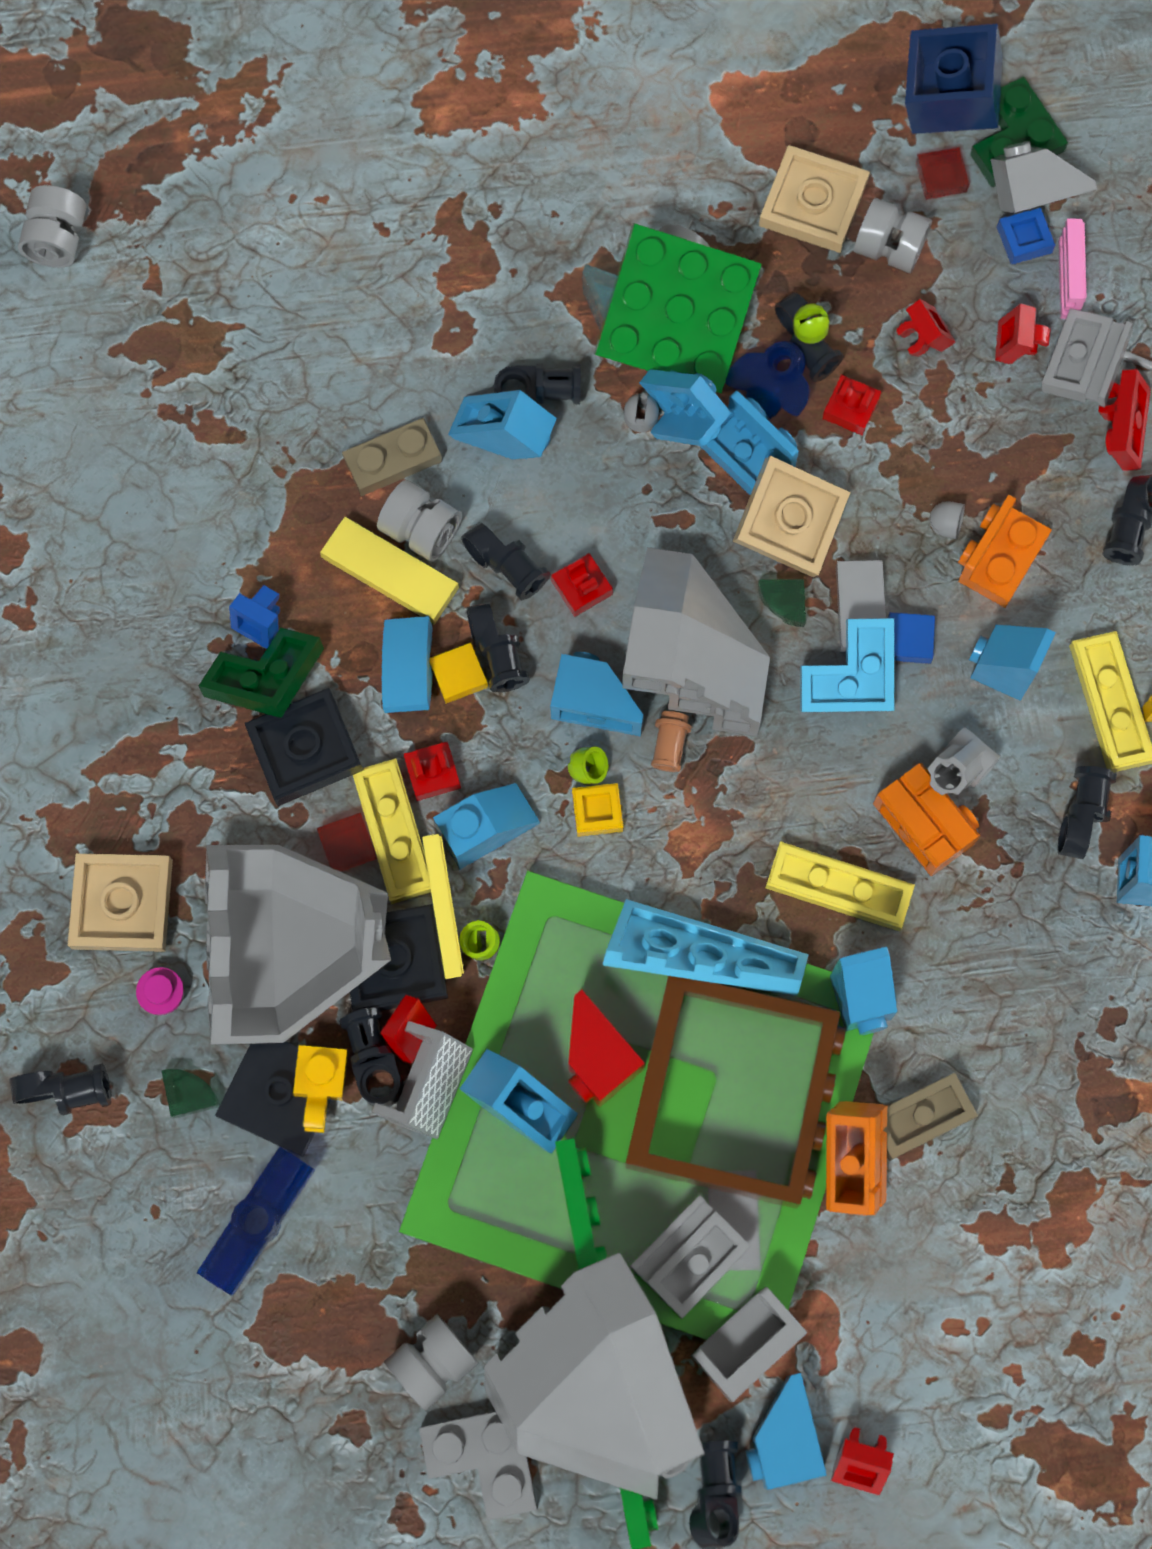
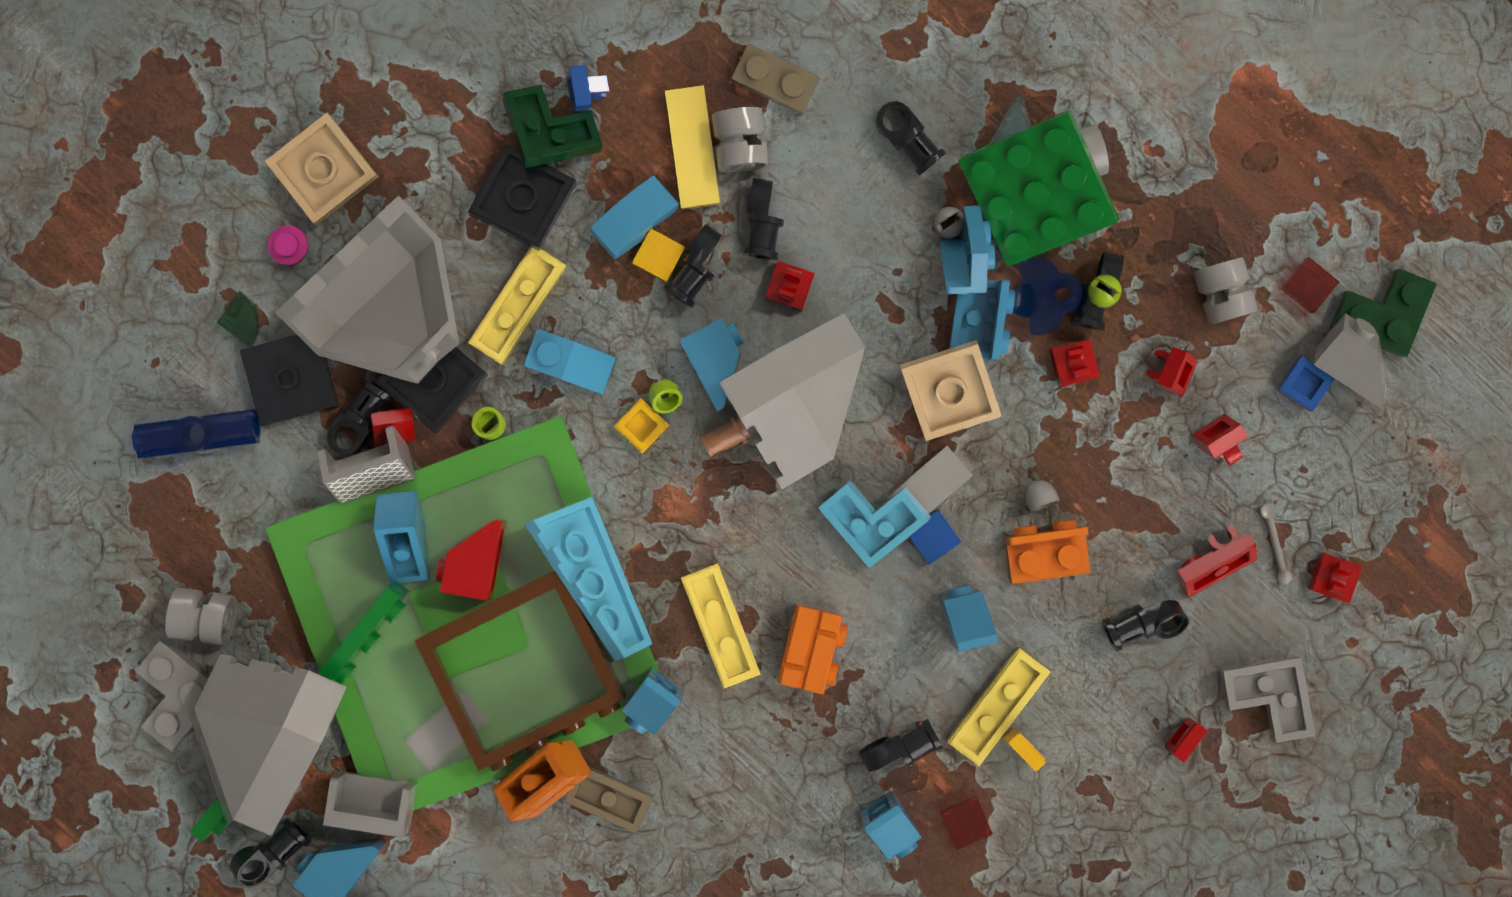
camera: 50 degrees right, 15 degrees up
black connector [9,1063,112,1116] -> none
yellow plate [293,1045,348,1133] -> none
clear red tile [317,812,377,872] -> none
red tile [403,741,461,801] -> none
light yellow tile [422,834,464,979] -> none
dark azure slope [448,390,557,460] -> none
light grey plate [630,1195,751,1319] -> none
clear green tile [758,579,806,627] -> none
tan plate [759,145,870,253] -> none
dark blue brick [905,24,1003,134] -> none
light grey piece [928,727,1001,795] -> none
light grey plate [1042,308,1133,407] -> none
bright pink tile [1059,219,1086,319] -> none

